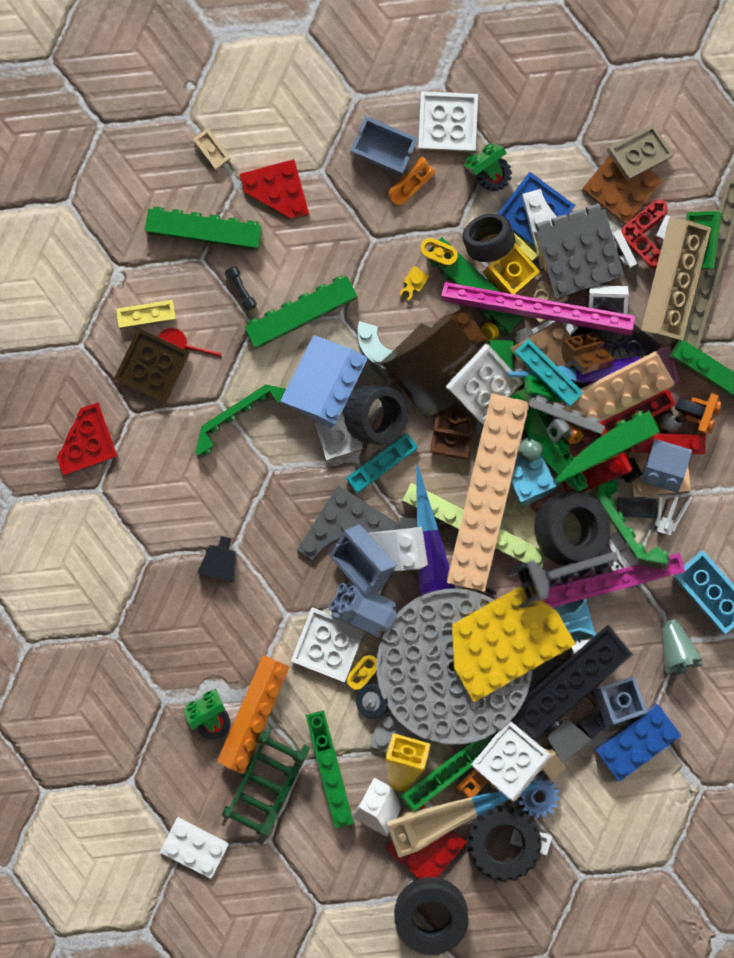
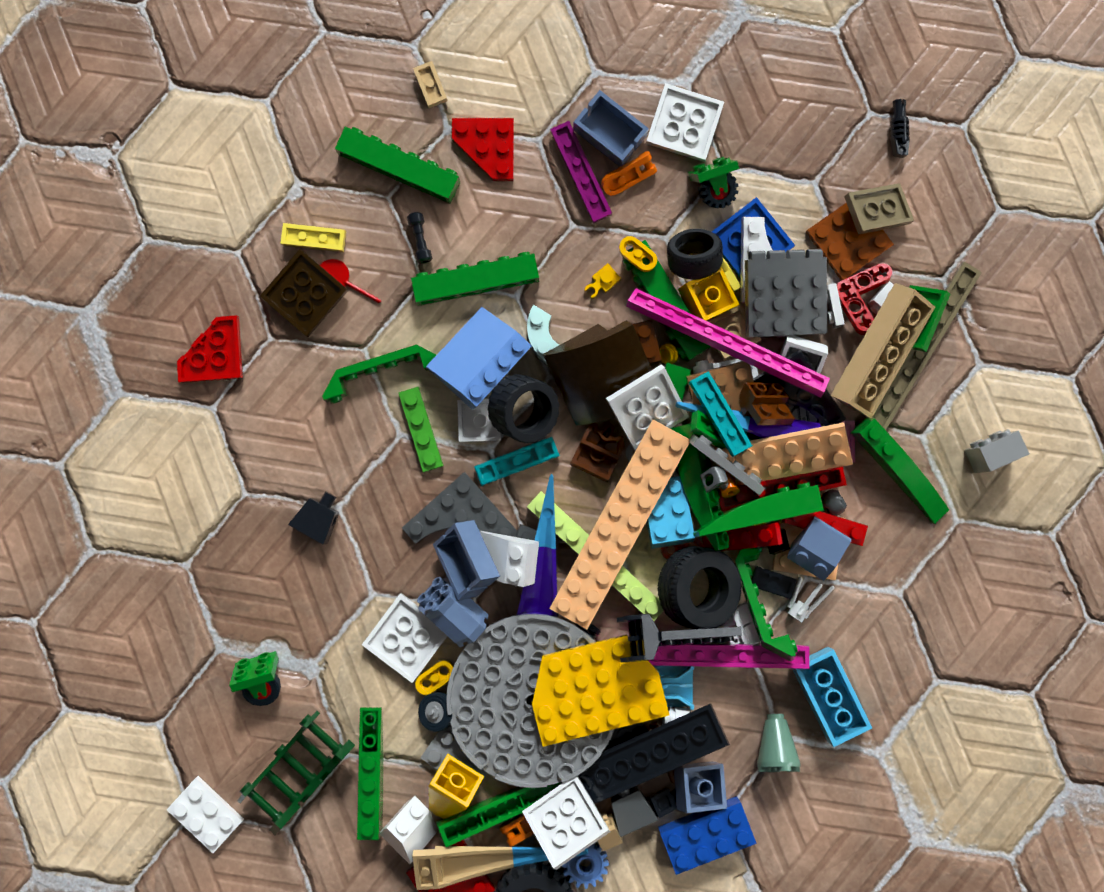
camera: 15 degrees right, 0 degrees up
orange brick [217,655,290,774] -> none
sand green piece [518,439,543,462] -> none
orange plate [675,393,721,437] -> none
none -> bright green plate [399,387,444,472]
none -> magenta plate [550,121,612,224]
none -> black hinge [890,99,910,158]

